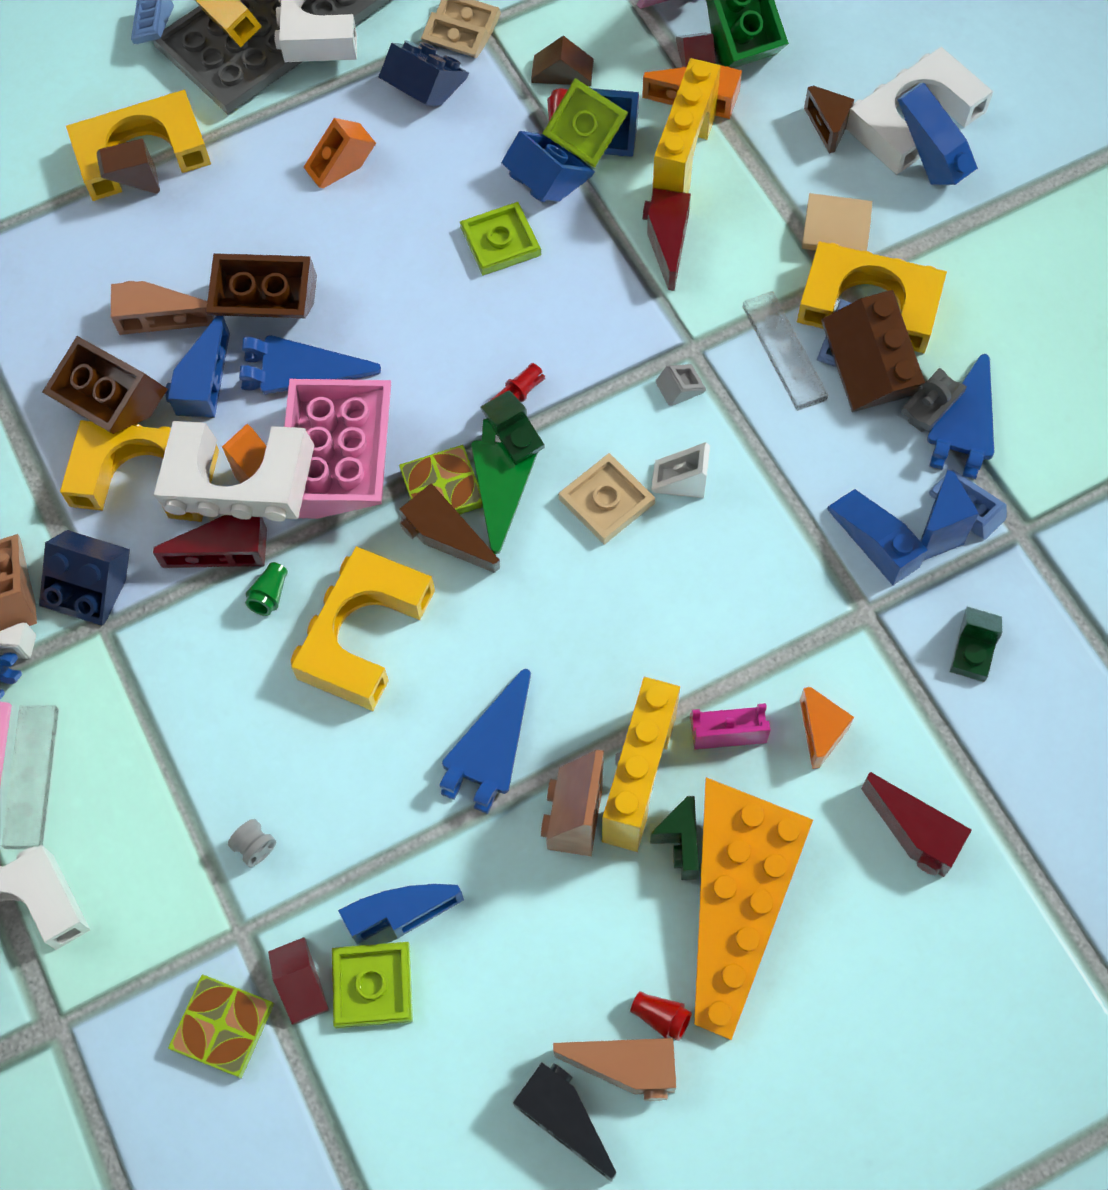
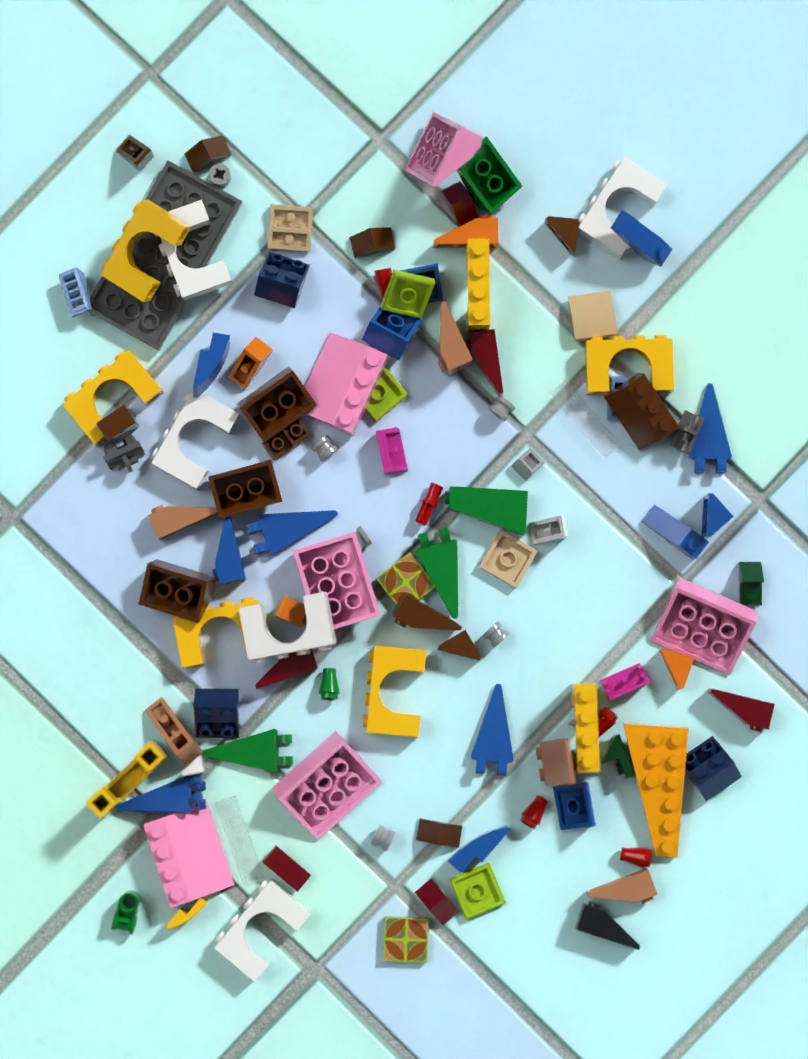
camera: 25 degrees left, 20 degrees up
dark green slope [480,390,545,465] -> none
medium blue slope [929,469,1007,540] -> none
none -> dark grey hips [103,435,146,473]
none -> white arch [151,391,240,490]
none -> blue slope [193,332,230,398]
none -> green flag [201,729,293,772]
none -> reddish brown slope [237,366,317,442]
none -> reddish brown slope [261,418,311,461]
none -> dark red slope [262,845,311,892]
none -> bright pink slope [272,731,382,840]
none -> bright pink slope [304,332,389,436]
none -> light grey wheel [311,435,338,461]
none -> light grey wheel [356,526,372,551]
none -> dark pink hinge [376,427,408,475]
none -> reddish brown slope [416,818,462,847]
none -> nougat slope [437,301,473,376]
none -> reddish brown slope [437,630,481,660]
none -> green slope [445,486,528,535]
none -> light grey wheel [483,621,510,648]
none -> light grey wheel [488,395,516,422]
none -> red cone [520,795,548,829]
none -> blue slope [553,781,596,830]
none -> red cone [598,706,618,737]
none -> bright pink slope [651,577,758,675]
none -> dark blue slope [685,736,742,801]

